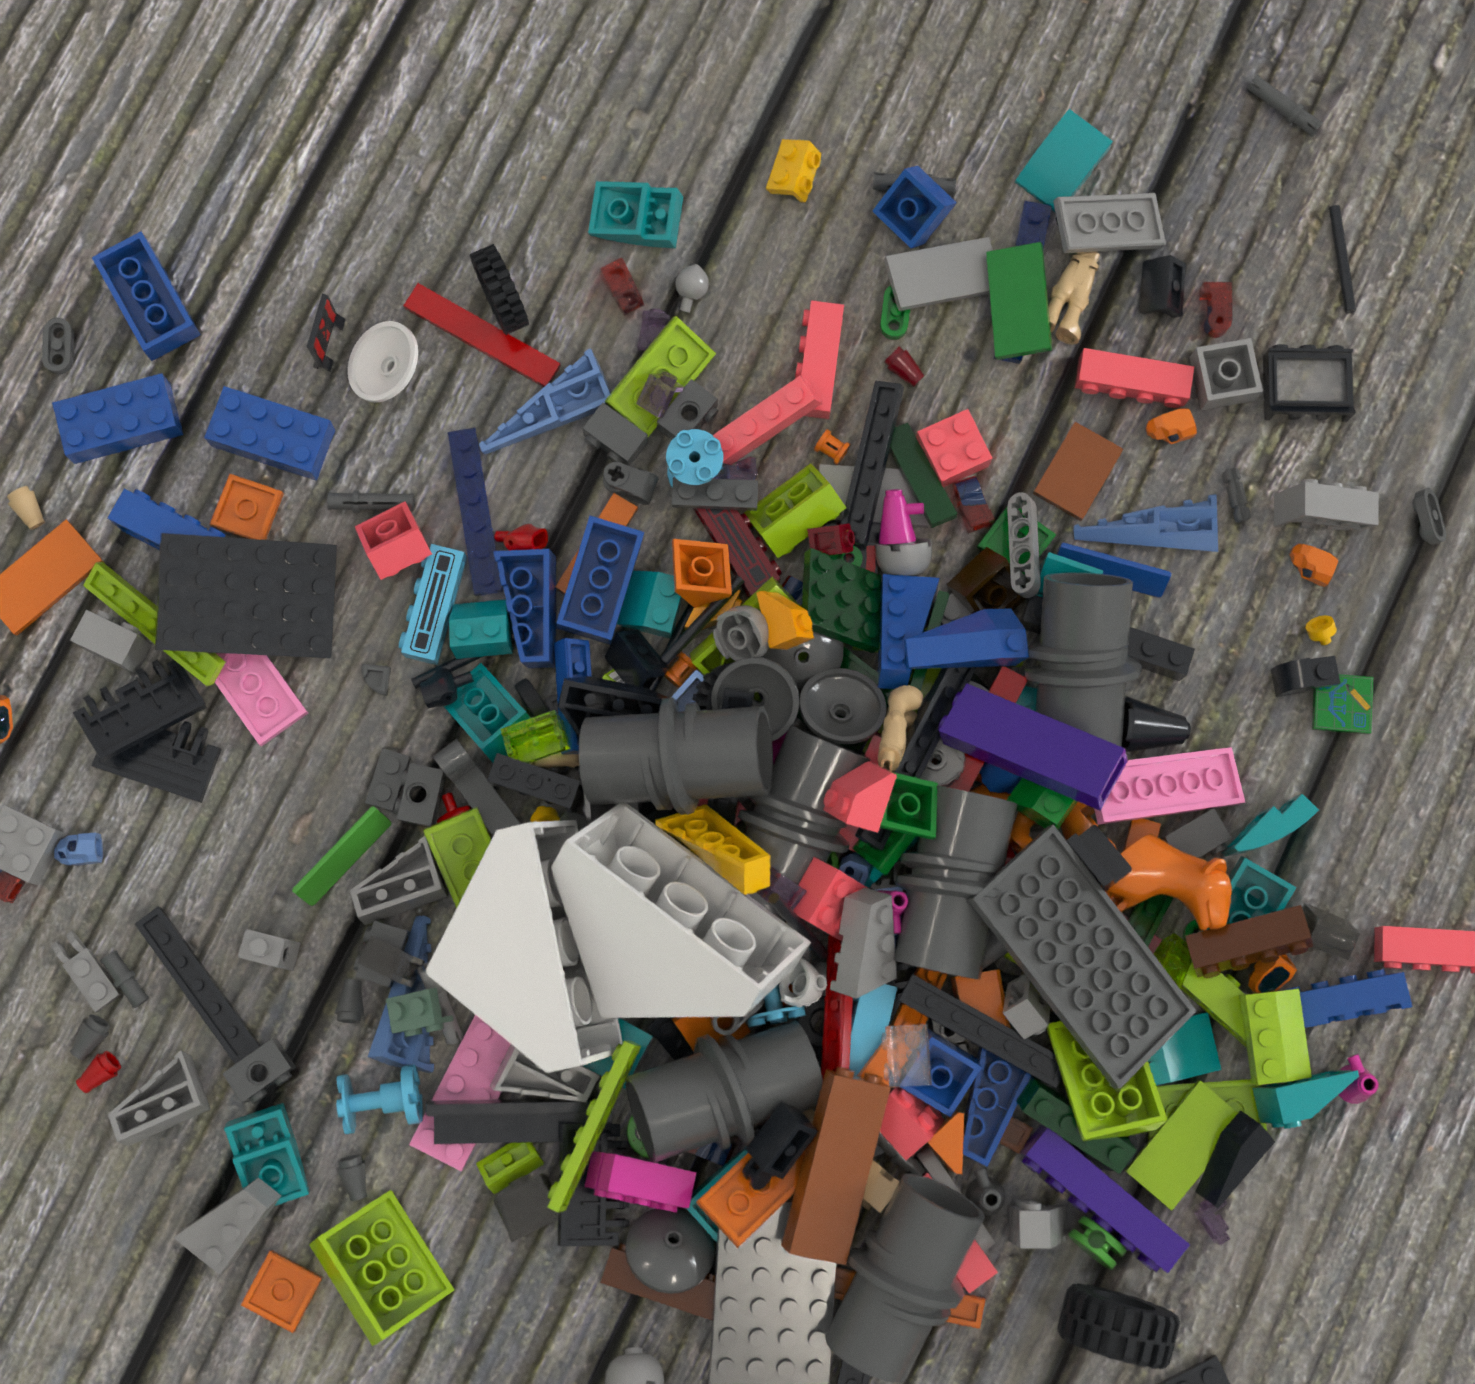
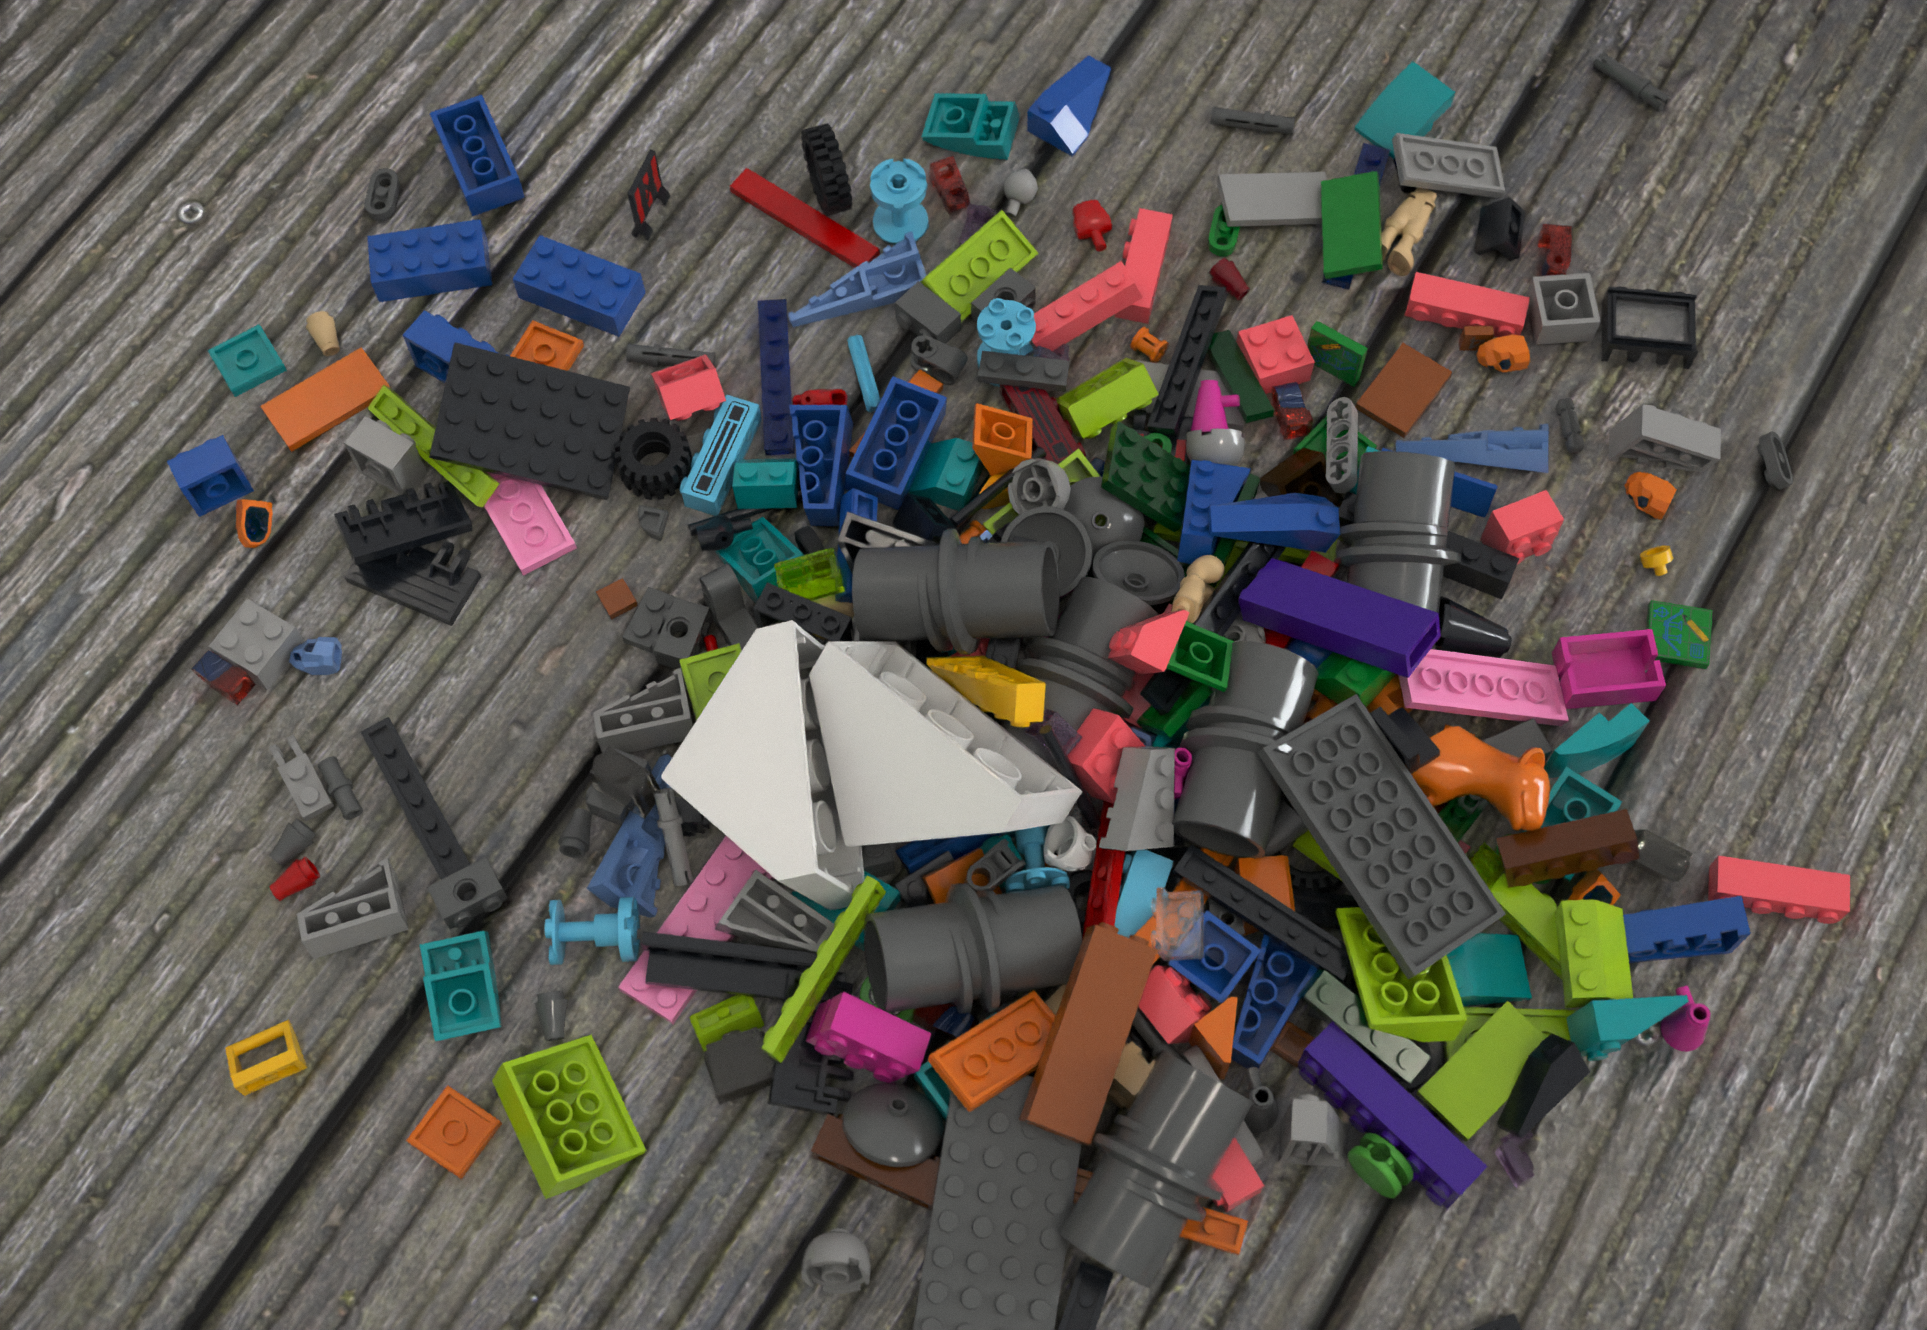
camera: 10 degrees right, 15 degrees down
light grey wedge [173,1177,281,1275] -> none
light grey torso [238,929,301,971] -> none
bright green slope [292,806,392,906] -> none
white dish [348,321,418,403] -> none
sand green bracket [386,988,454,1037] -> none
bracket [636,372,684,418] -> none
black brick [742,1102,819,1190] -> none
light orange slope [757,591,814,650] -> none
yellow bracket [766,139,821,202] -> none
dark red bracket [807,523,855,555] -> none
blue brick [872,165,957,249] -> none
light grey brick [1003,974,1051,1039] -> none
black tyre [1057,1283,1180,1369] -> none
black brick [1271,656,1340,697] -> none
black bar [1329,205,1356,313] -> none
none -> yellow tile [225,1020,307,1096]
none -> dark orange tile [596,578,638,620]
none -> black tyre [615,418,692,500]
none -> medium azure axle [847,335,881,413]
none -> medium azure piece [870,158,929,245]
none -> blue wedge [1027,55,1111,157]
none -> red piece [1072,200,1112,252]
none -> green tile [1307,321,1368,387]
none -> dark orange tile [1459,326,1494,351]
none -> coral brick [1480,490,1564,565]
none -> dark pink piece [1552,629,1666,709]

